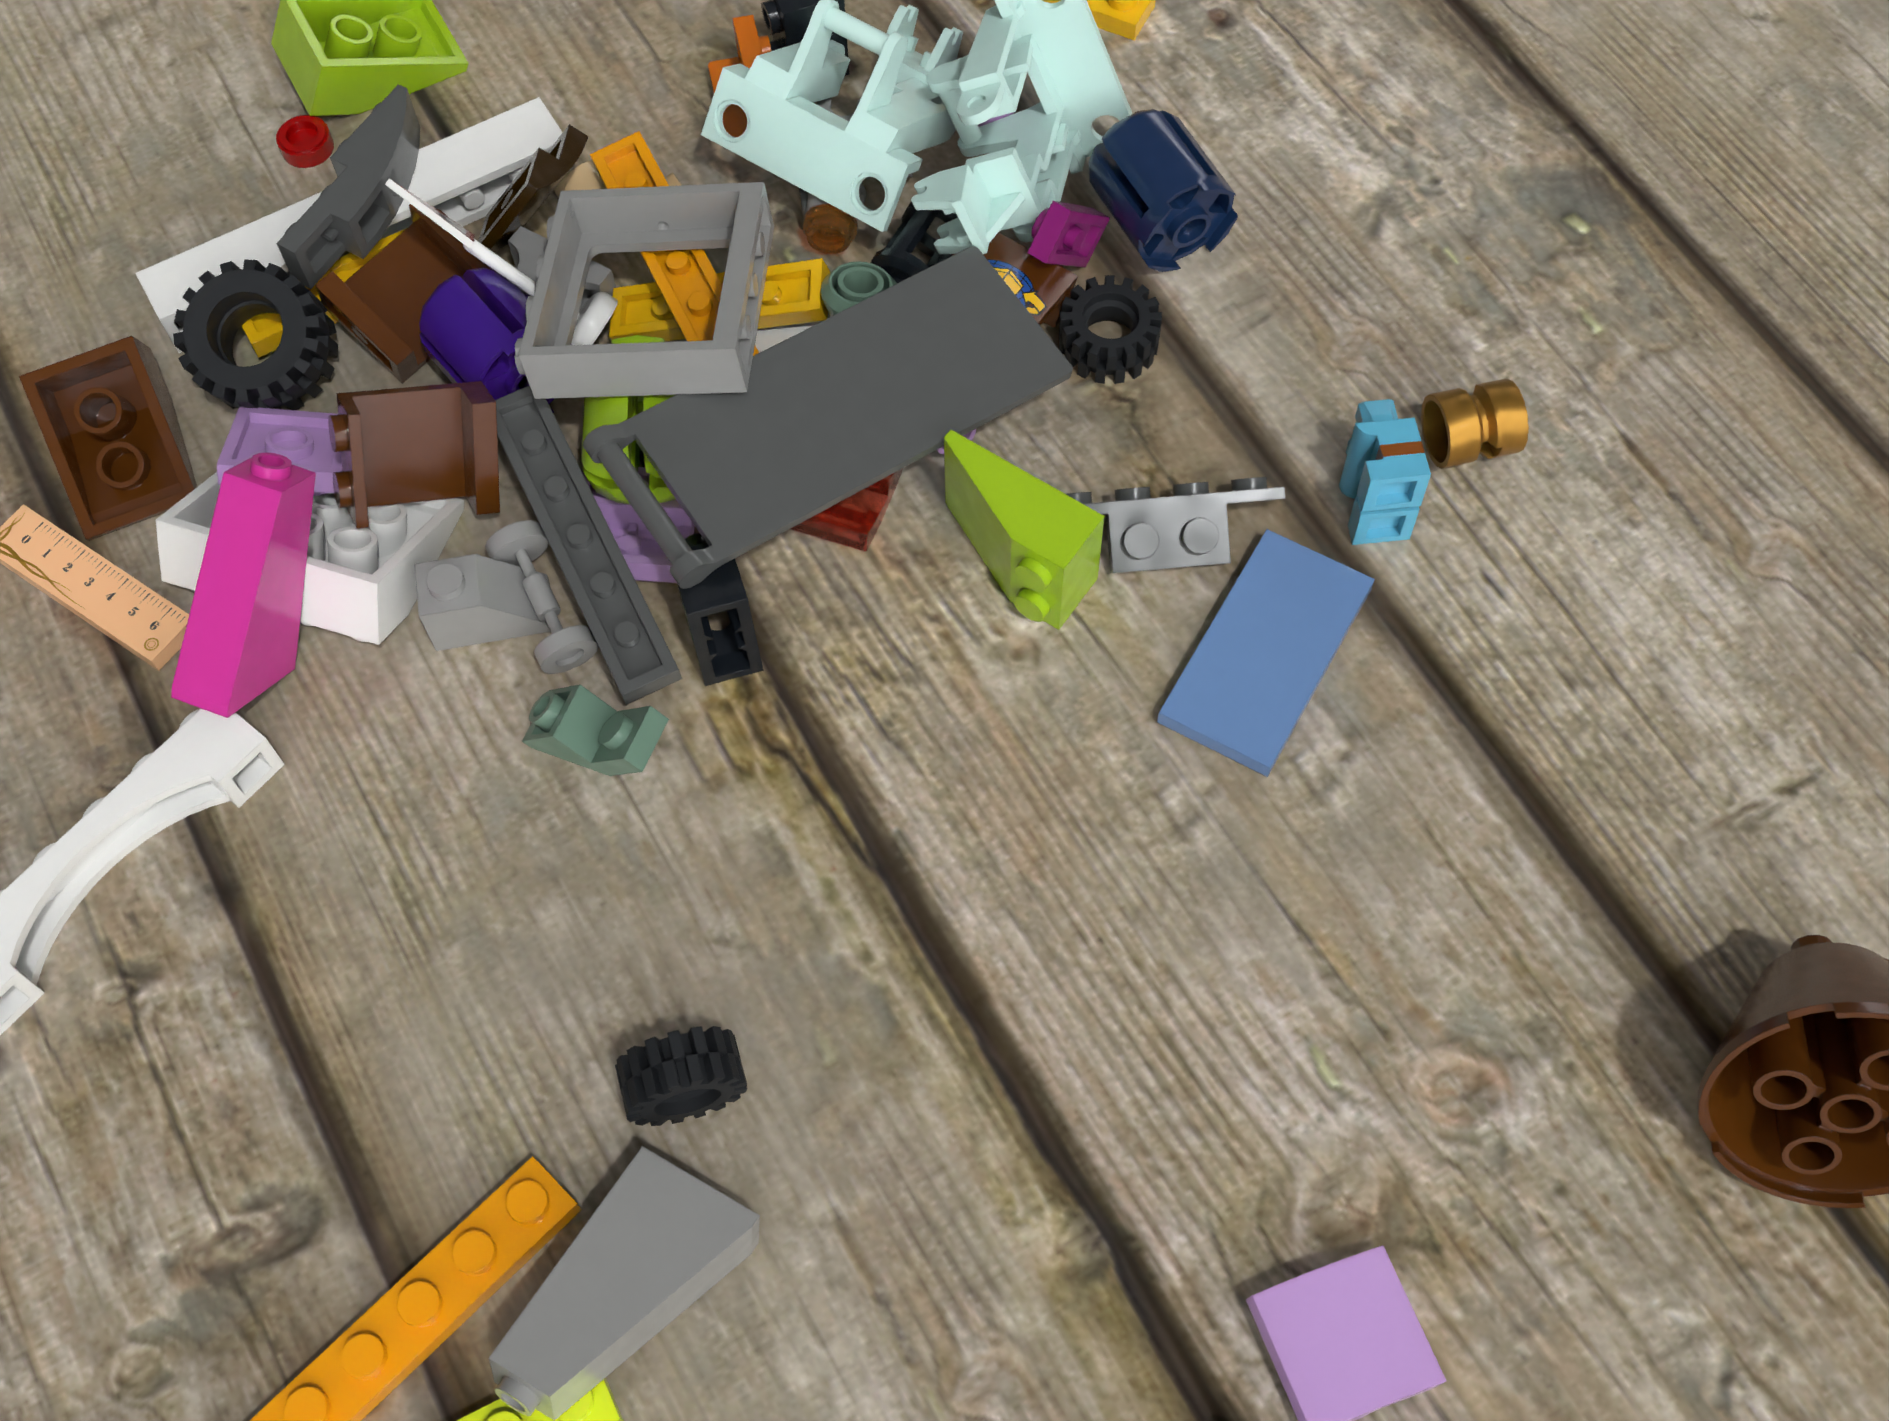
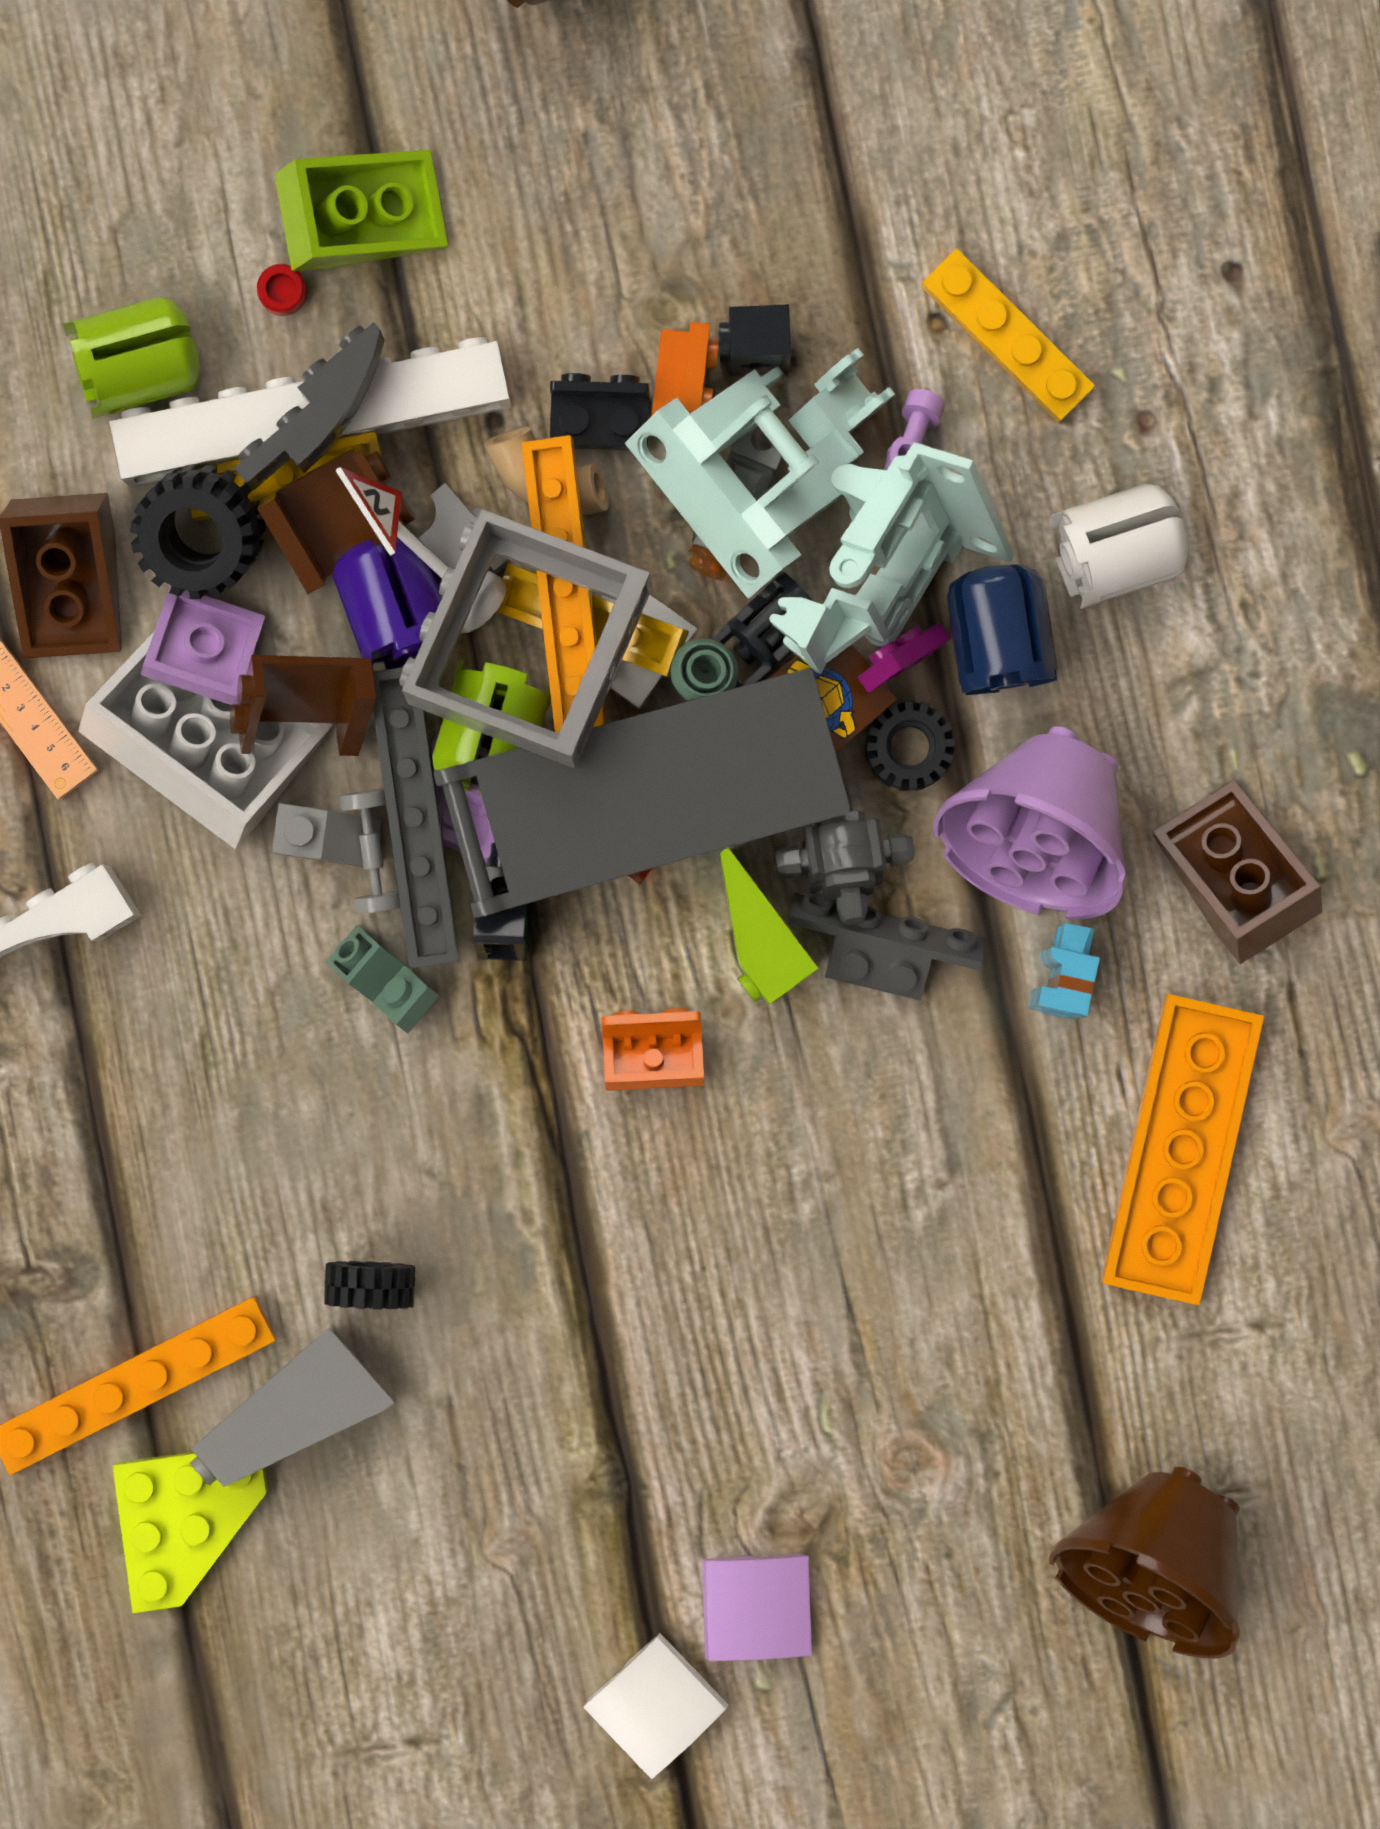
camera: 15 degrees right, 25 degrees up
dark pink slope [171,453,316,718] -> none
dark brown slope [478,124,588,252] -> none
medium blue tile [1157,529,1375,777] -> none
pearl gold wheel [1421,378,1529,469] -> none
none -> lime cylinder [63,297,201,419]
none -> black bracket [550,373,650,450]
none -> orange bracket [601,1007,704,1091]
none -> dark grey piece [774,791,915,925]
none -> lavender cone [933,727,1126,920]
none -> white cylinder [1049,484,1189,609]
none -> light orange plate [1100,994,1264,1306]
none -> reddish brown slope [1152,780,1322,964]

